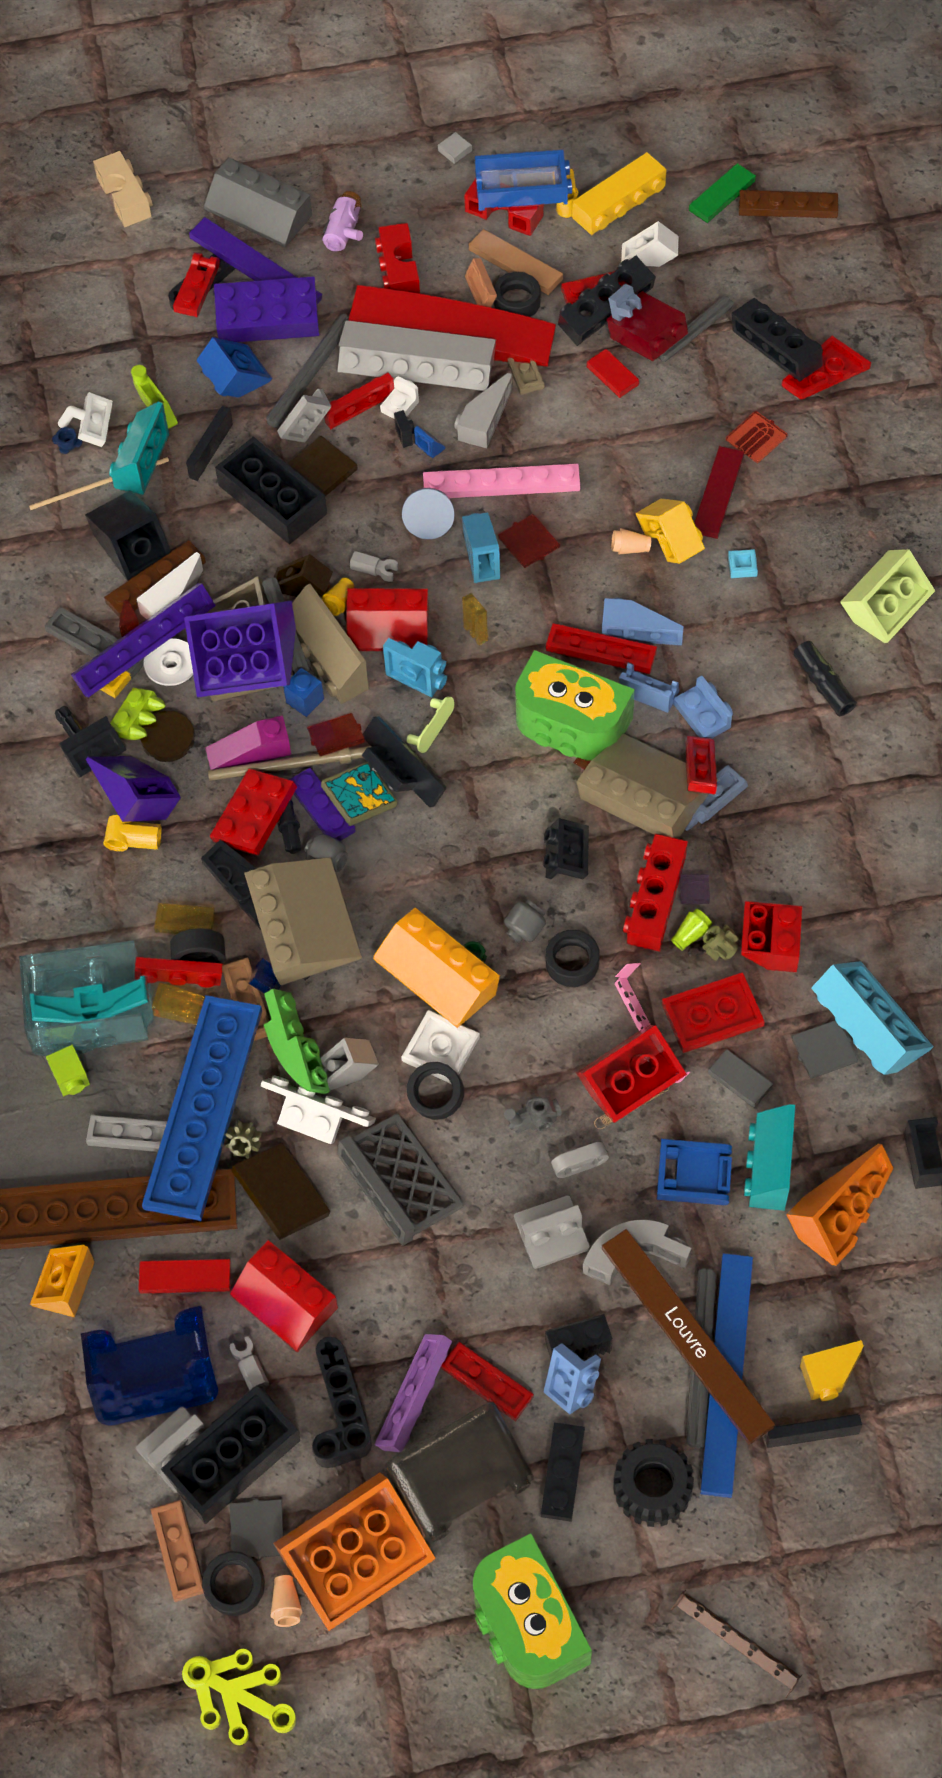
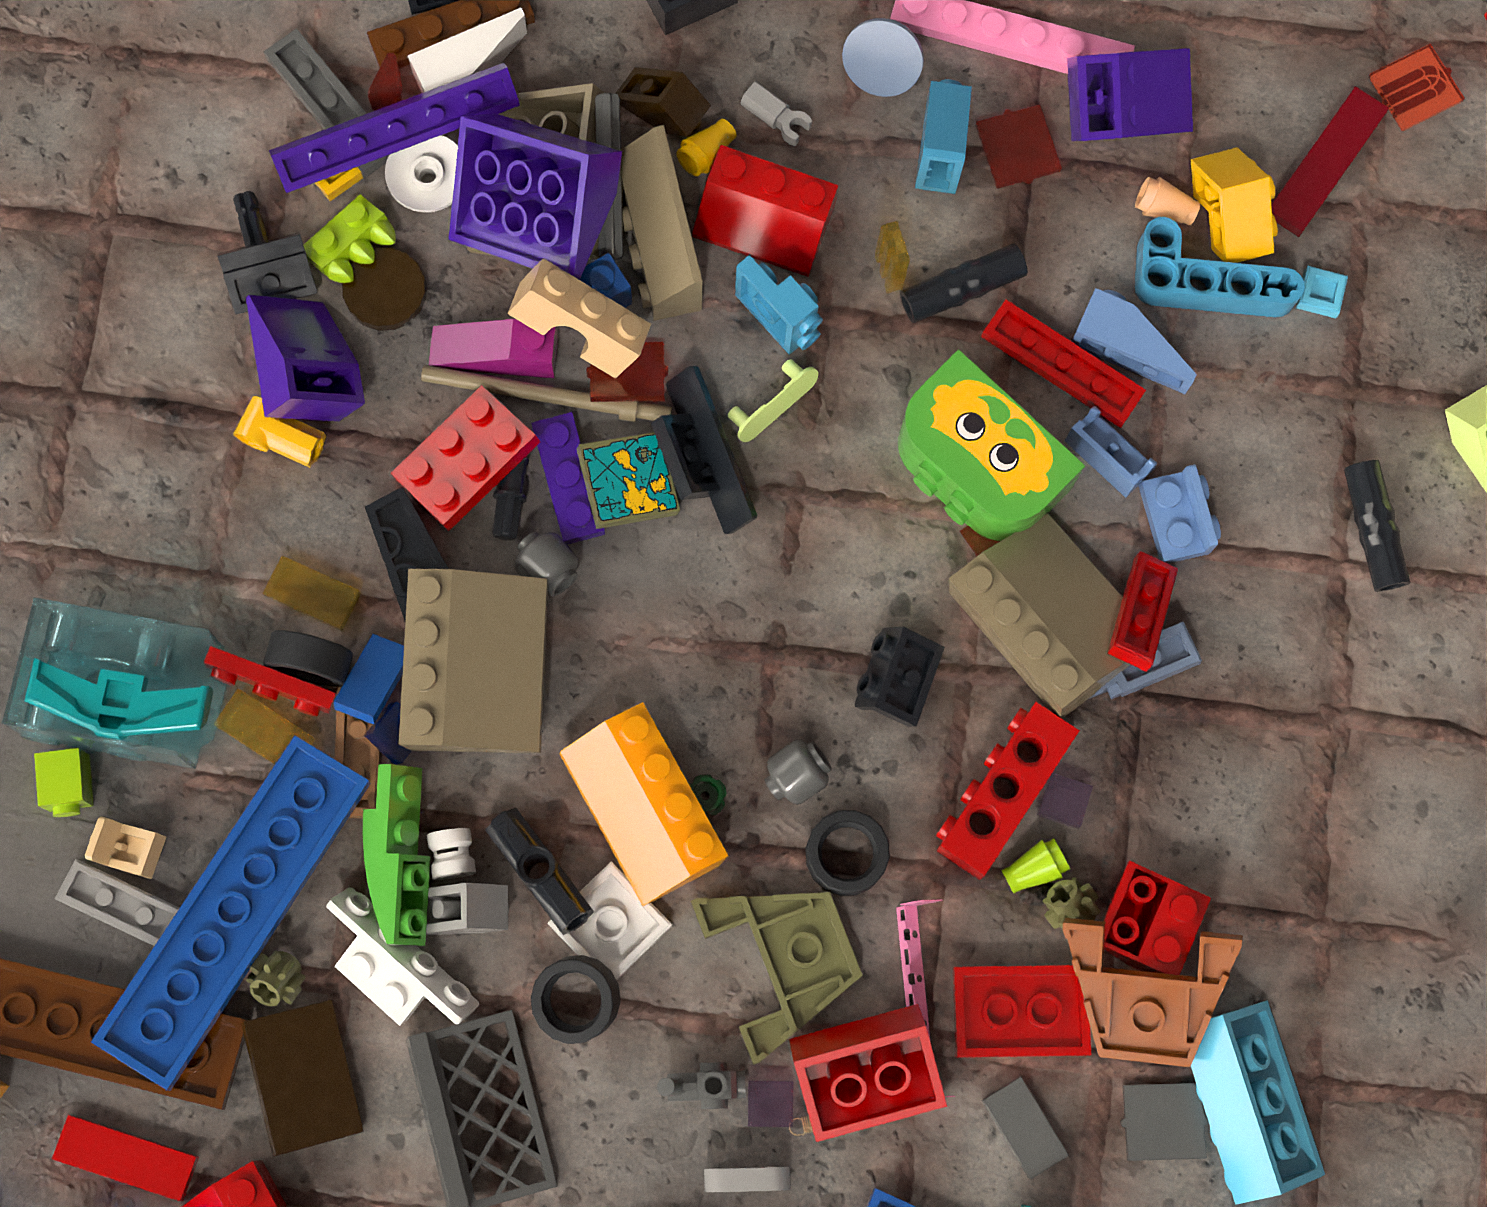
camera: 10 degrees right, 15 degrees up
none -> tan bracket [85,816,166,879]
none -> blue tile [333,634,404,725]
none -> white wheel [427,828,476,880]
none -> black piece [485,807,594,935]
none -> tan arch [507,258,651,378]
none -> olive wing [691,892,863,1065]
none -> clear purple tile [747,1081,793,1127]
none -> black axle [900,243,1028,323]
none -> wing [1063,918,1243,1067]
none -> dark purple slope [1067,48,1193,141]
none -> dark azure beam [1135,217,1305,317]

